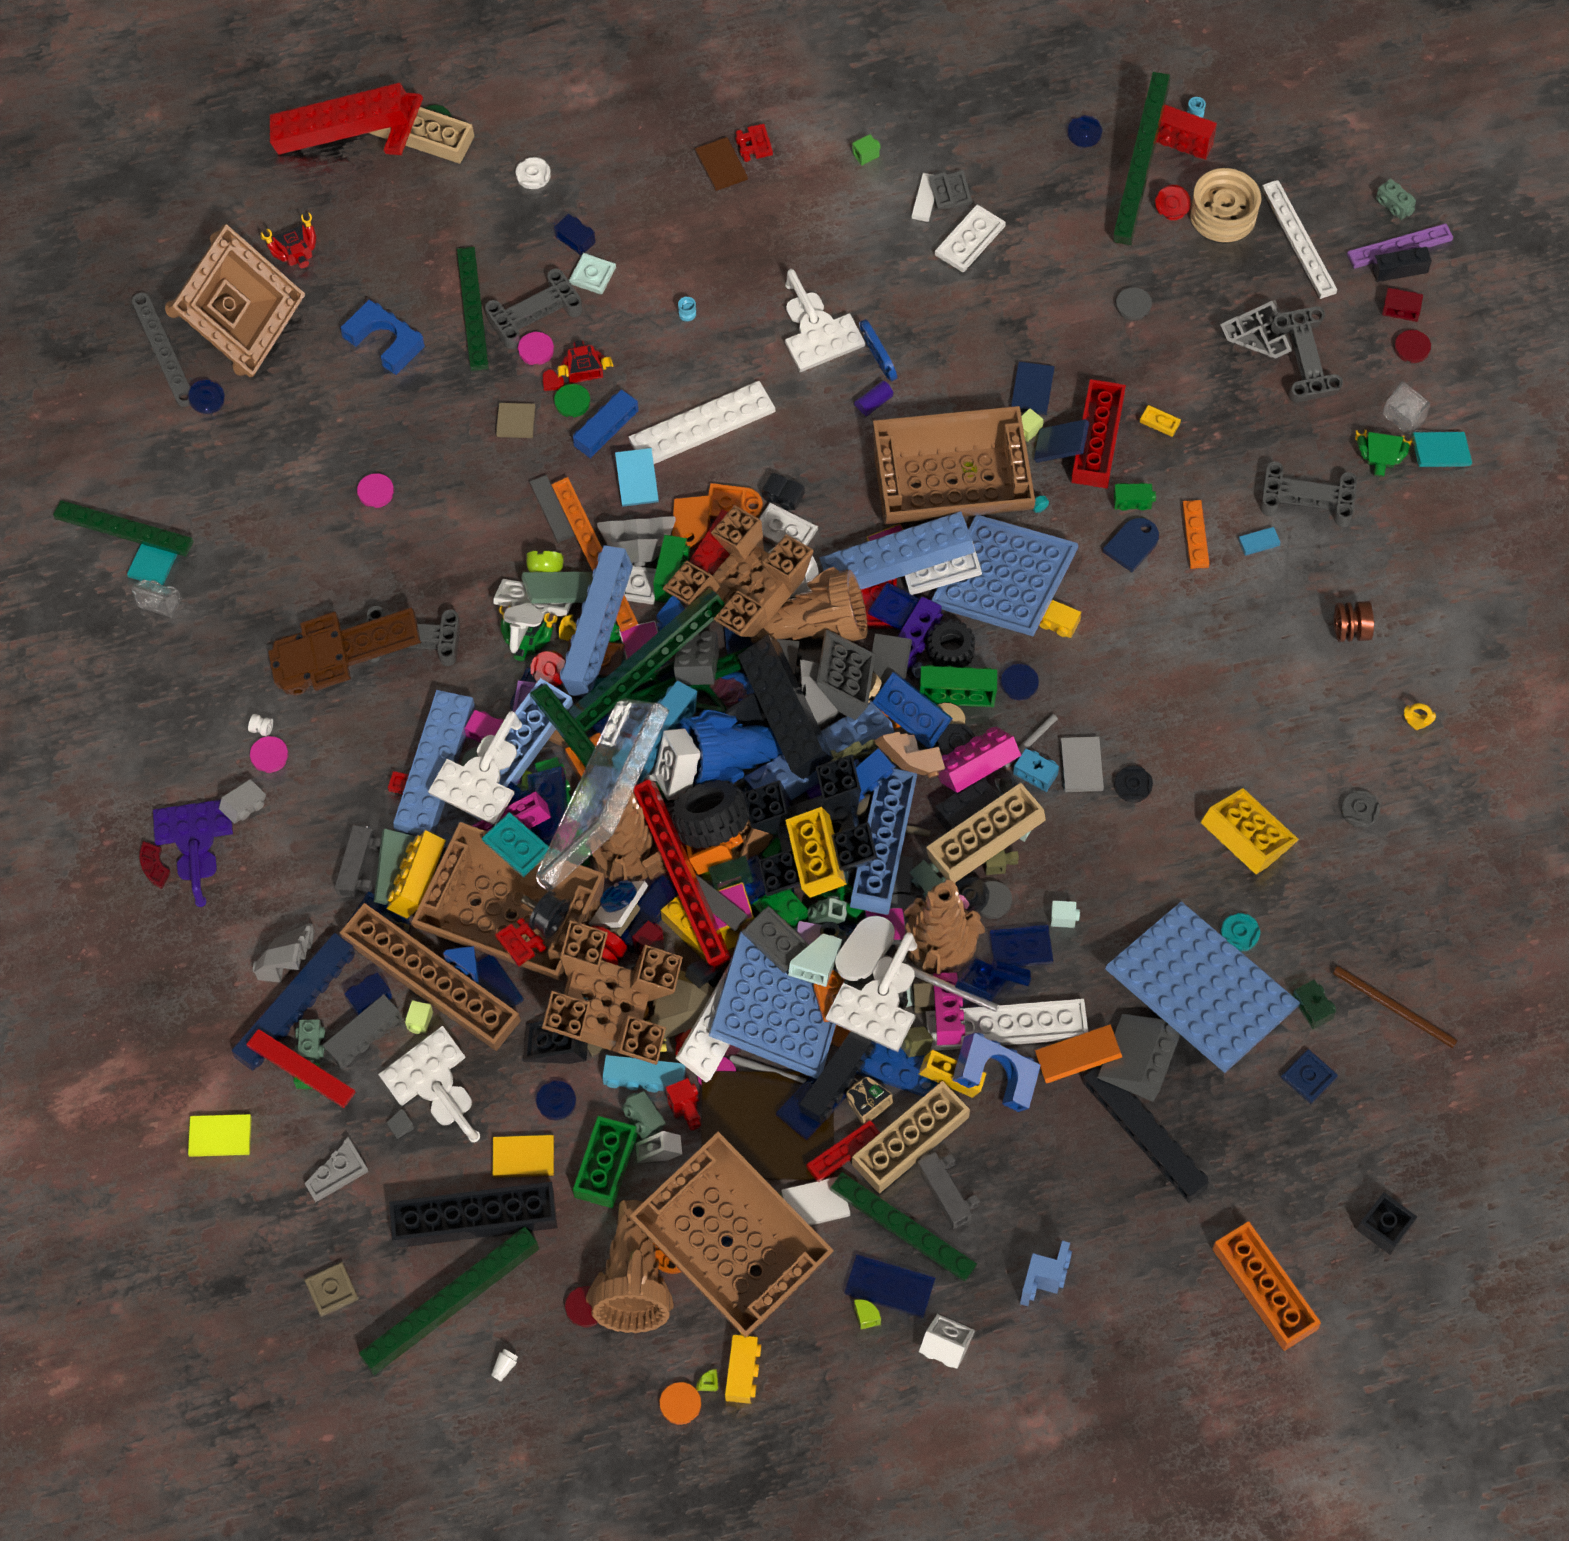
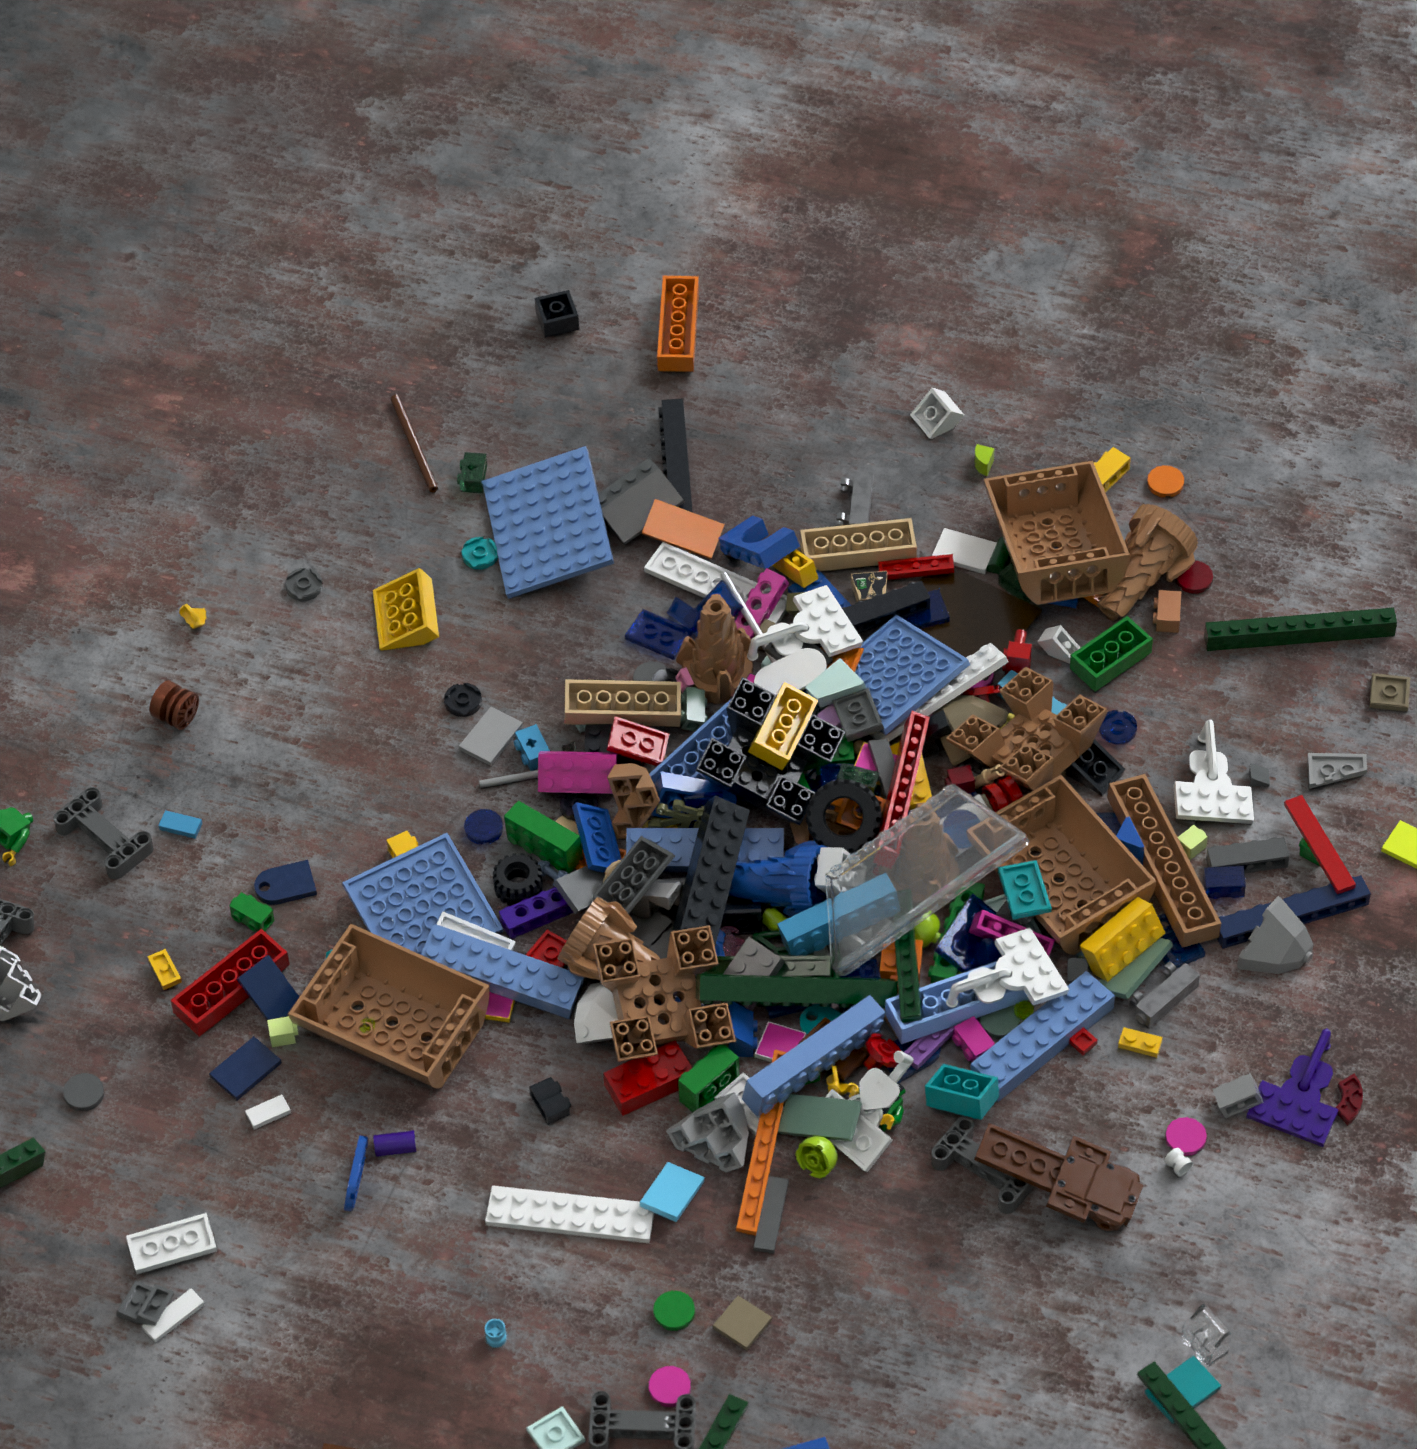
camera: 145 degrees left, 10 degrees down
sand green brick [295,1020,325,1064] -> none
dark pink tile [357,474,394,508] -> none
black brick [389,1182,558,1248] -> none
white cone [491,1349,518,1381] -> none
yellow tile [493,1135,554,1178] -> none
red plate [495,918,546,967] -> none
black wheel [521,890,570,938] -> none
red tile [543,370,564,391] -> none
torso [557,340,614,384] -> none
blue brick [573,389,639,458] -> none
sand green brick [622,1091,666,1140] -> none
orange tile [672,496,712,549] -> none
lime tile [696,1369,718,1391] -> none
orange tile [708,483,763,520] -> none
white tile [759,503,818,546] -> none
white plate [785,269,865,372] -> none
dark green plate [830,1172,977,1282] -> none
clear blue tile [845,1255,935,1318] -> none
bright green brick [852,134,881,166] -> none
clear blue tile [868,583,920,631] -> none
medium blue bracket [1020,1241,1072,1306] -> none
light aqua brick [1051,901,1080,928] -> none
orange plate [1182,500,1209,569] -> none
dark blue tile [1281,1049,1338,1104] -> none
none -> white tile [245,1095,291,1130]
none -> tile [607,716,669,766]
none -> teal brick [925,1064,999,1120]
none -> tan pin [974,764,1005,789]
none -> yellow plate [1118,1027,1163,1058]
none -> nougat brick [1153,590,1181,633]

